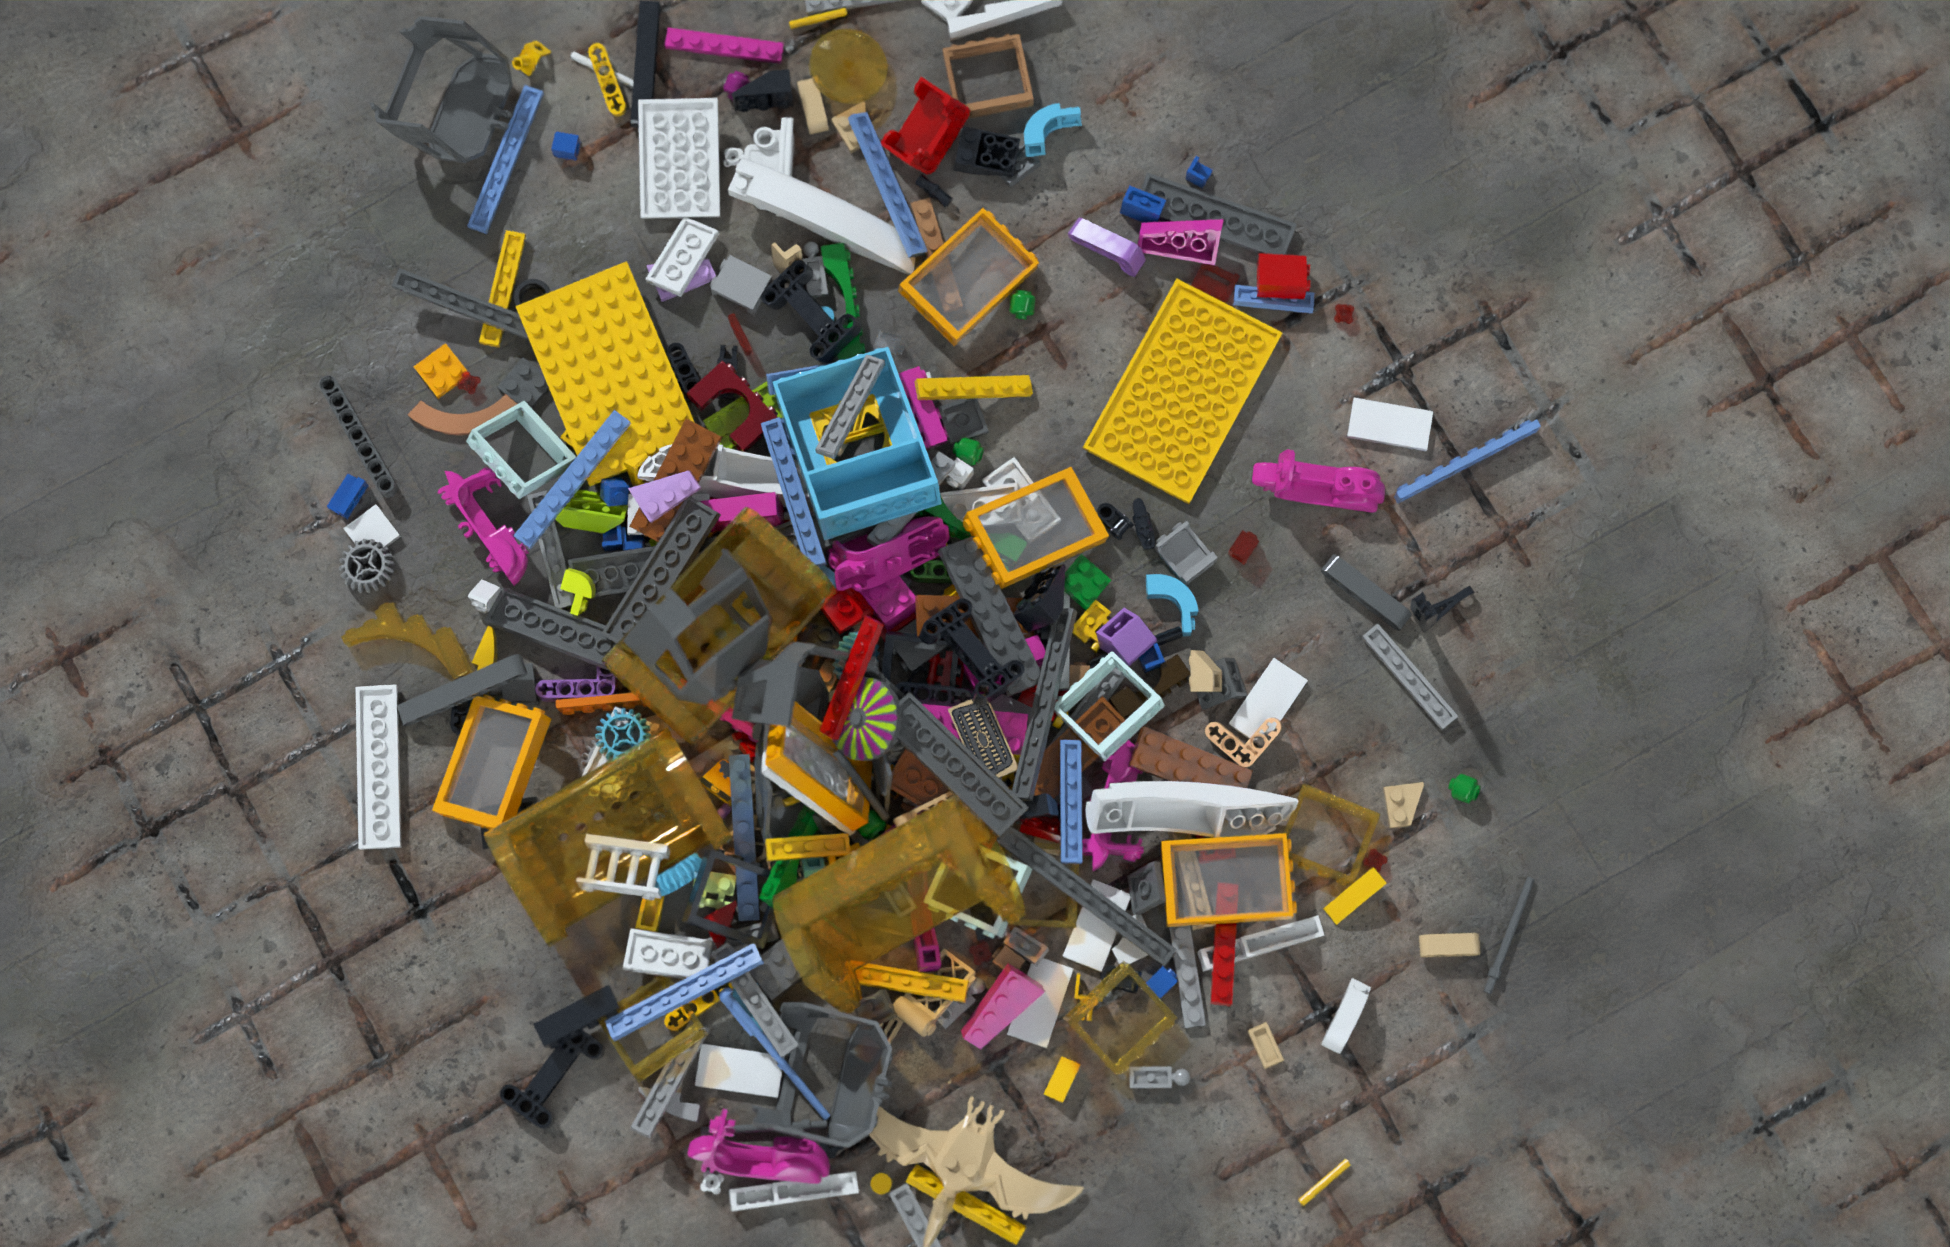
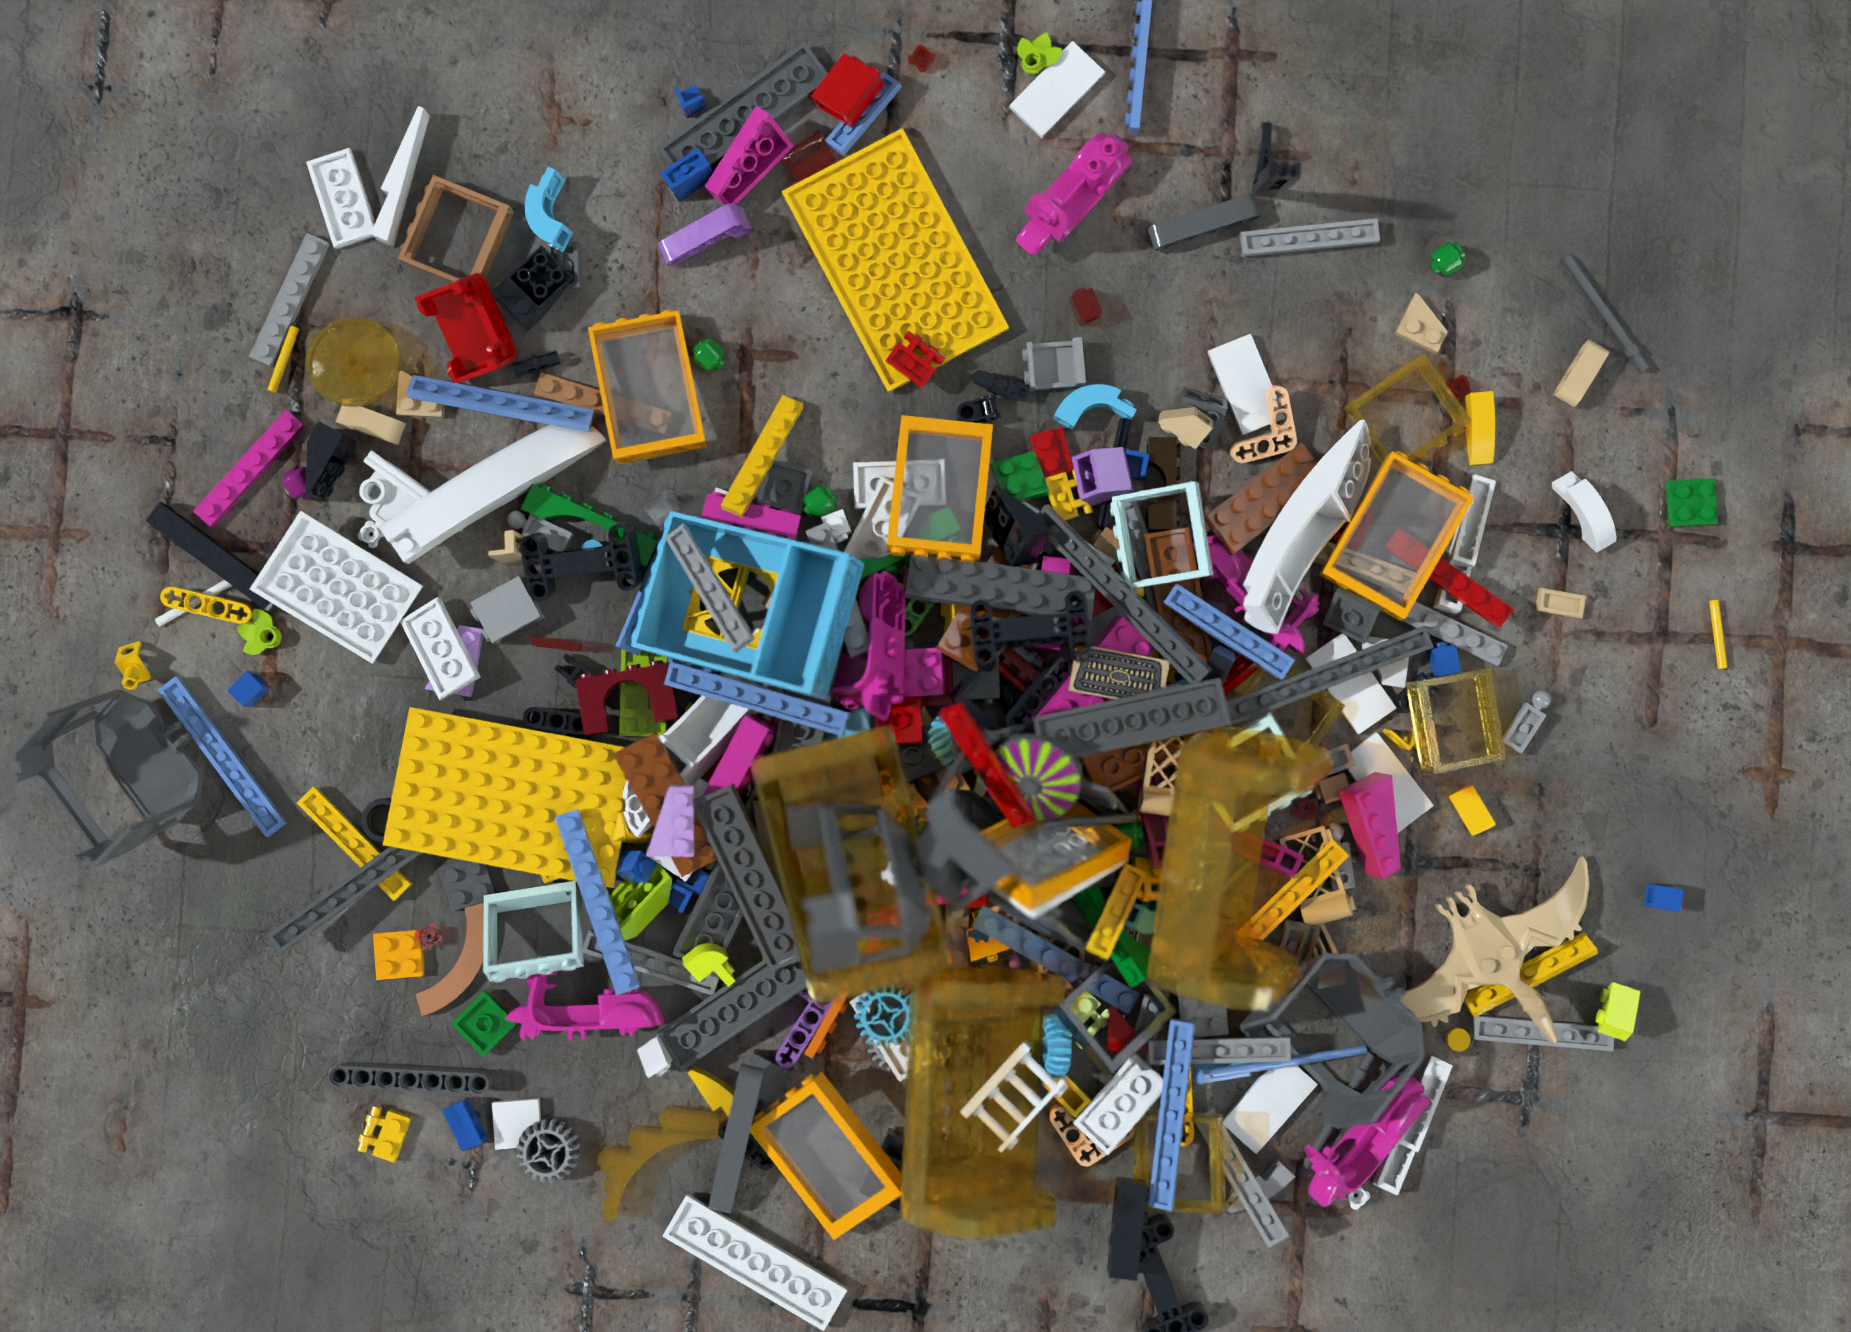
camera: 55 degrees left, 10 degrees up
none -> lime plate [237,609,282,655]
none -> yellow plate [357,1105,412,1163]
none -> green plate [451,990,517,1057]
none -> red plate [885,331,945,389]
none -> lime plate [1017,33,1062,74]
none -> red plate [1030,426,1074,478]
none -> light nougat beam [1049,1104,1135,1166]
none -> green plate [1665,478,1718,527]

